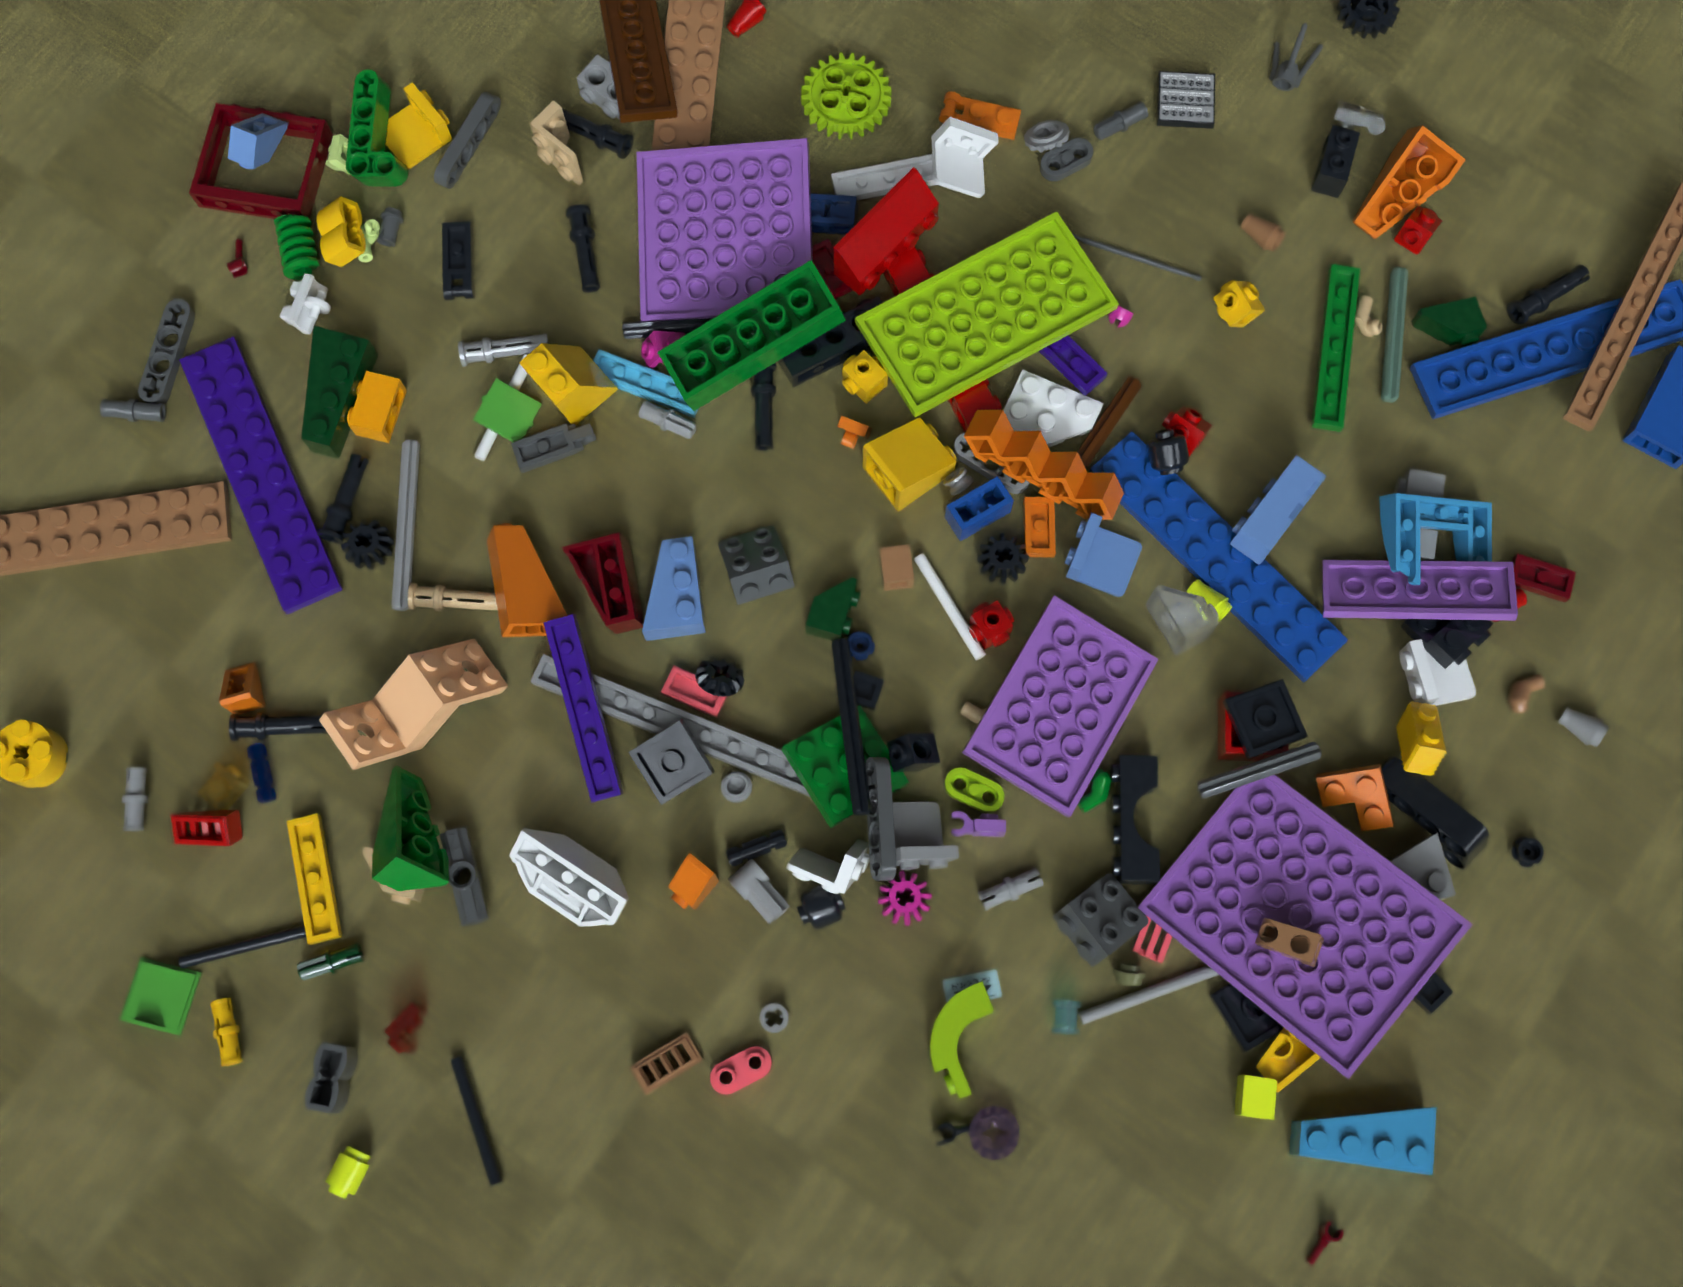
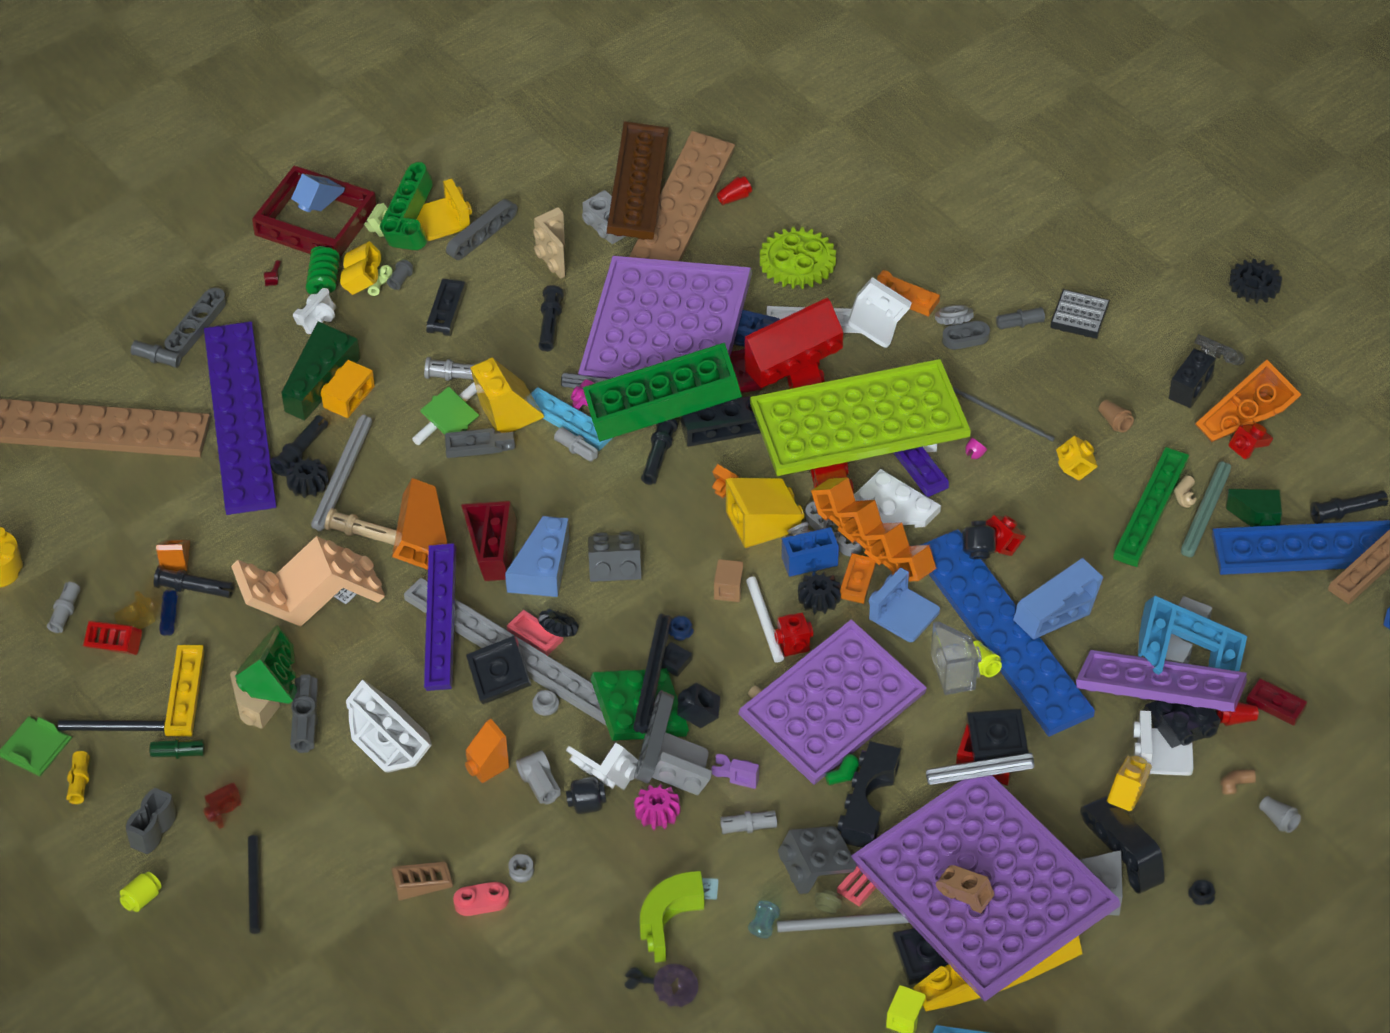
camera: 15 degrees right, 25 degrees down
black pin [562,108,634,159] -> none
black axle [726,829,787,866] -> none
dark green slope [805,577,862,641] -> none
yellow brick [842,350,888,404] -> none
lime plate [944,767,1005,814] -> none
reddish brown axle [1077,376,1142,469] -> none
dark grey plant [1269,23,1323,91] -> none
orange plate [1316,764,1394,831] -> none
black plate [1413,972,1454,1015] -> none

